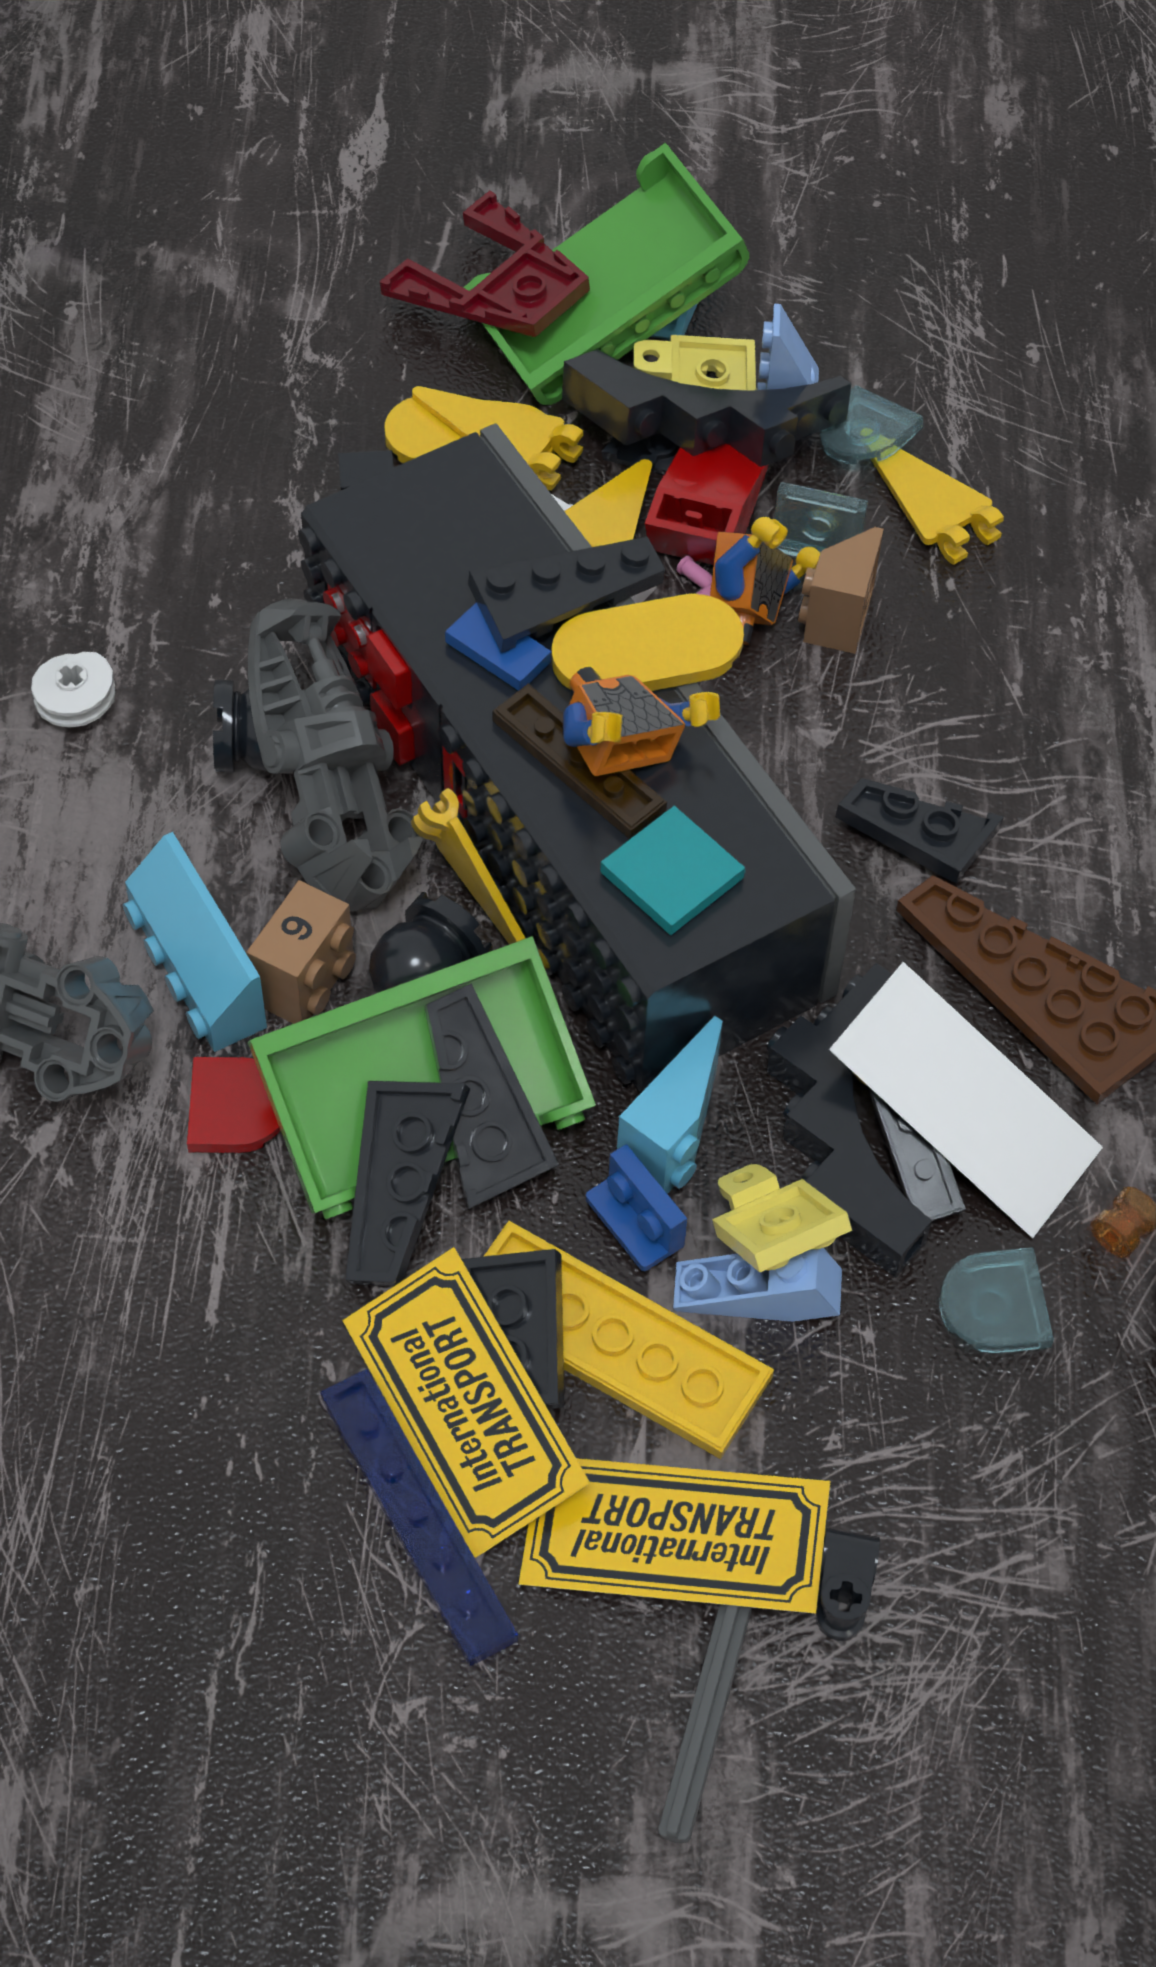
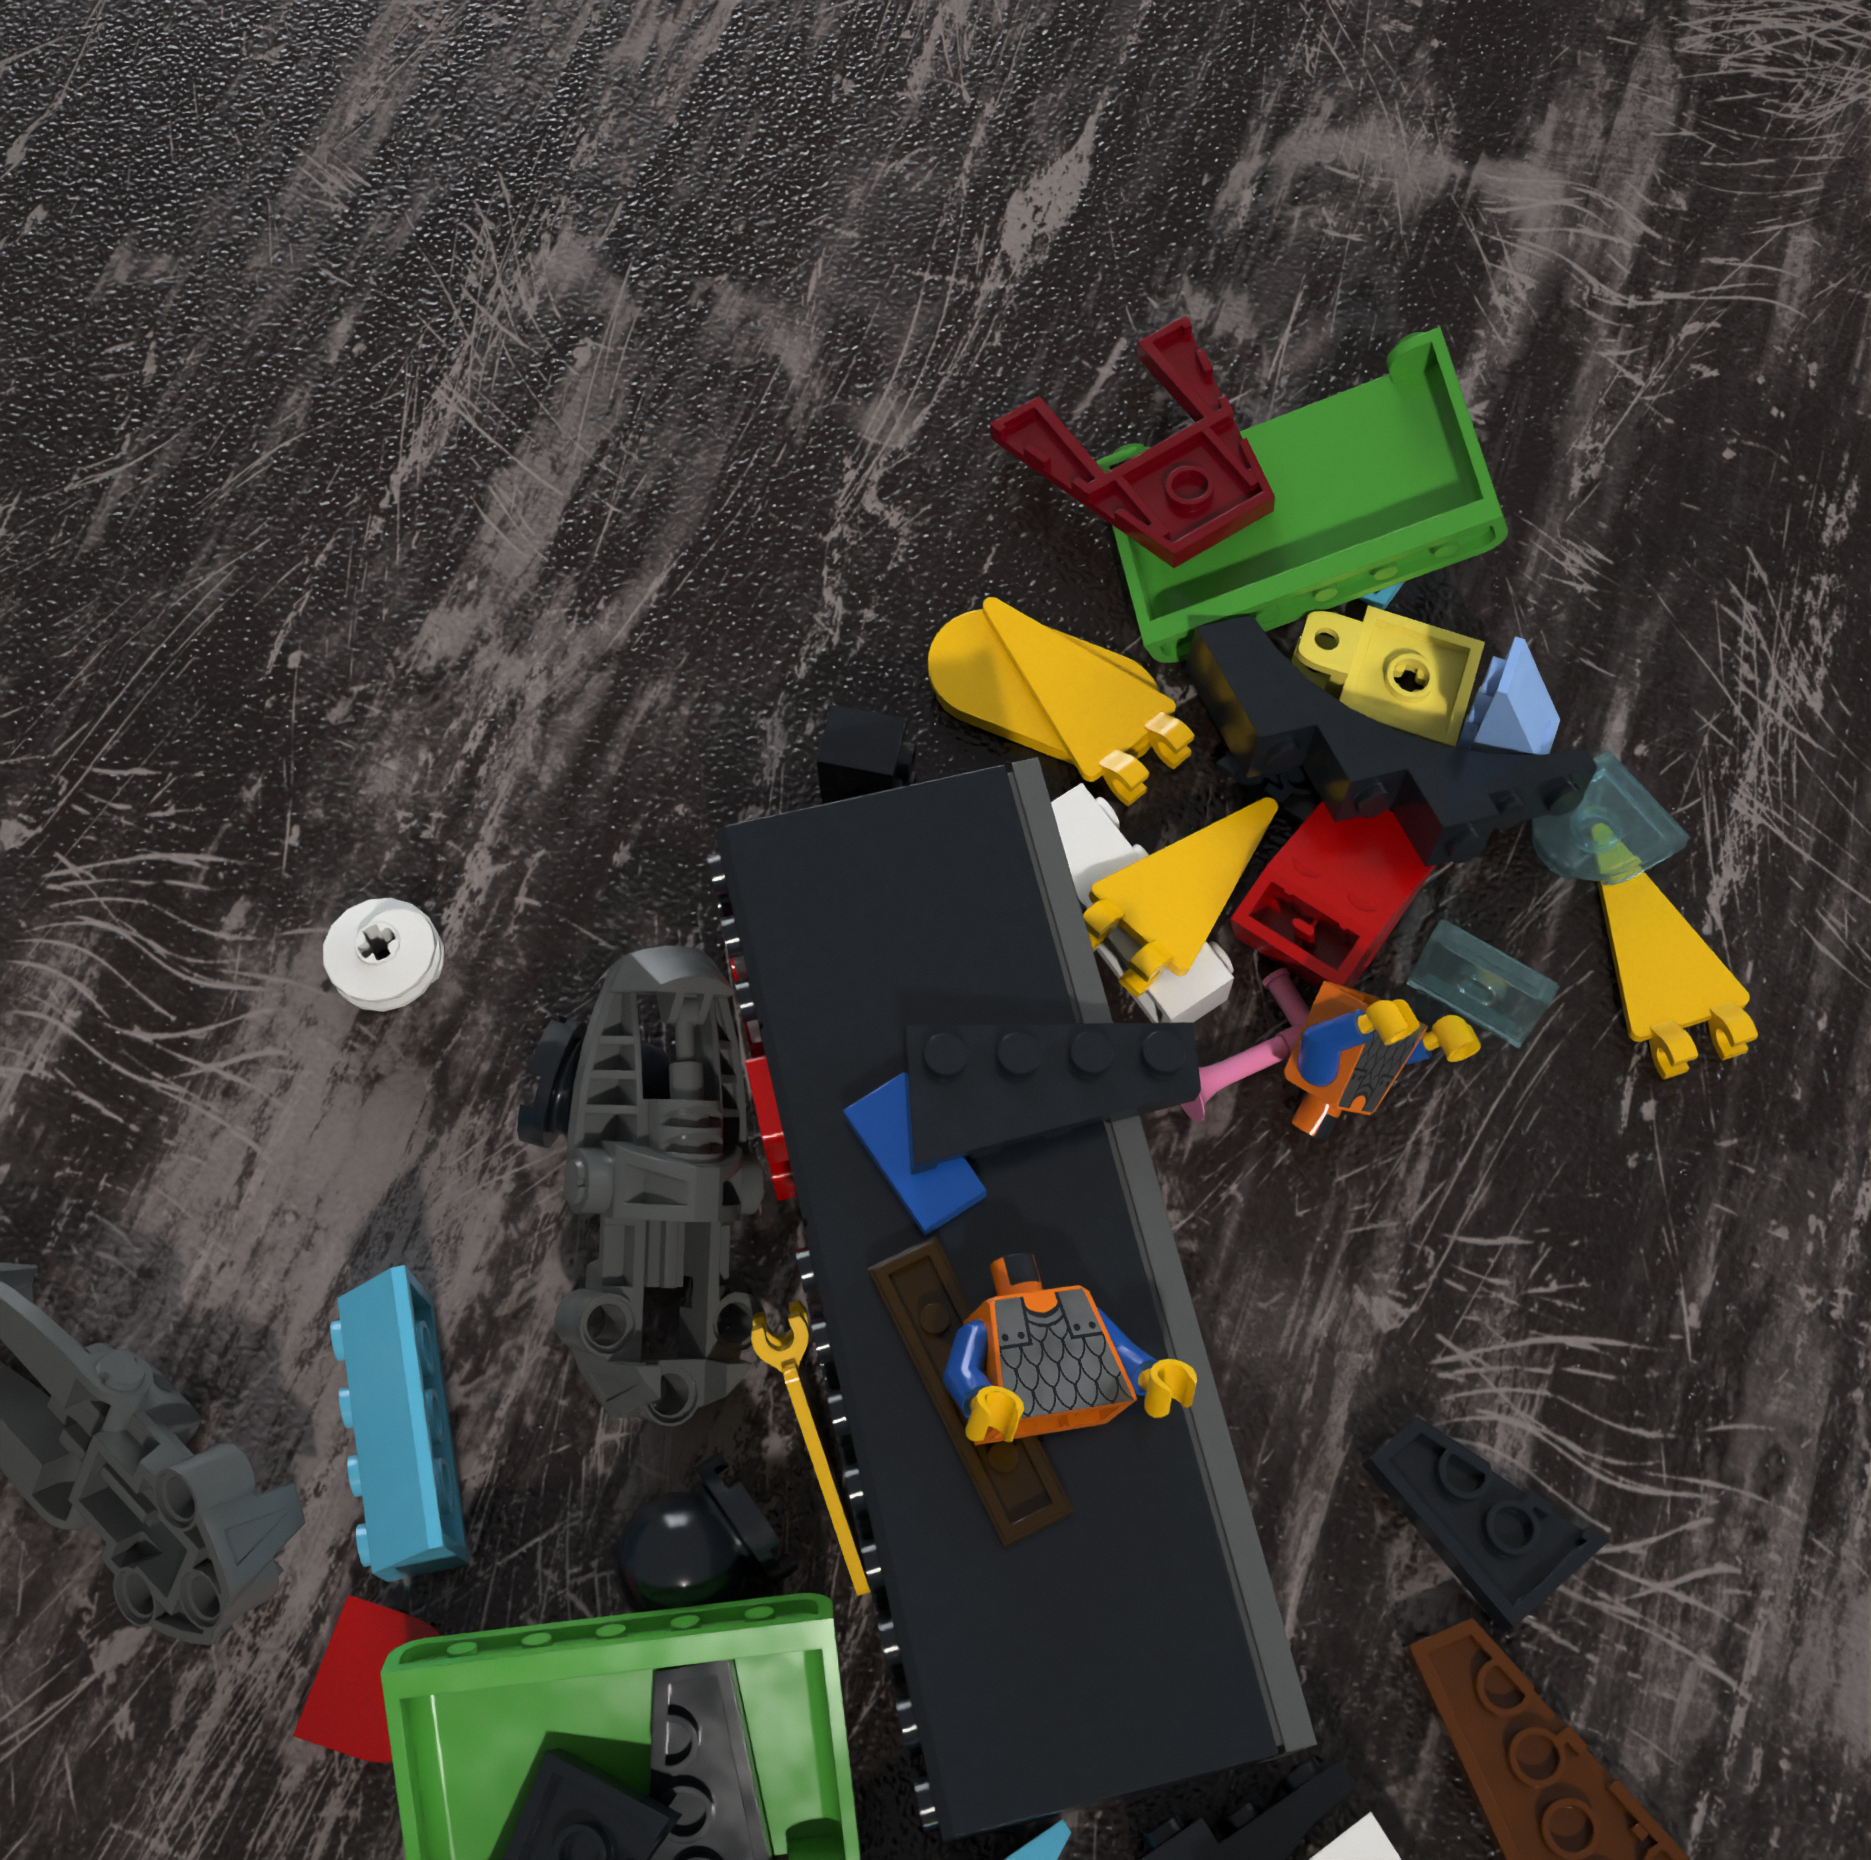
camera: 20 degrees right, 10 degrees up
medium nougat brick [246,880,356,1024] -> none
yellow tile [552,594,744,691] -> none
teal tile [600,805,745,935] -> none
medium nougat slope [798,527,884,654] -> none

